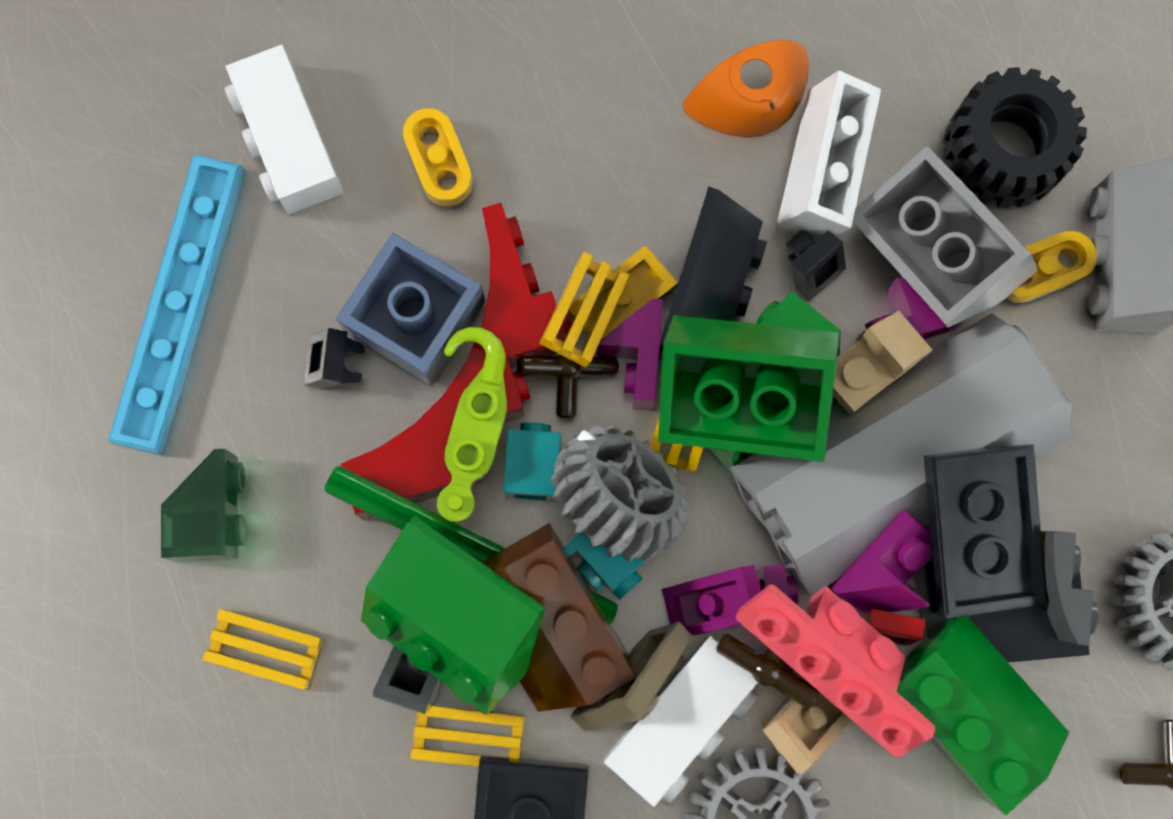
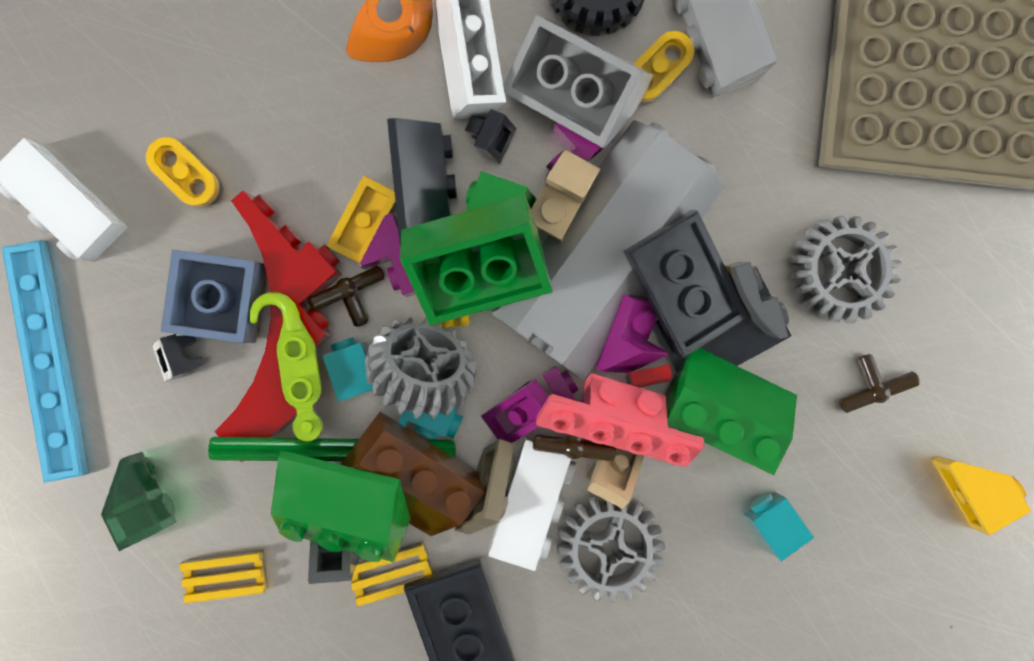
camera: 20 degrees left, 10 degrees up
yellow tile [539,251,630,367] -> none

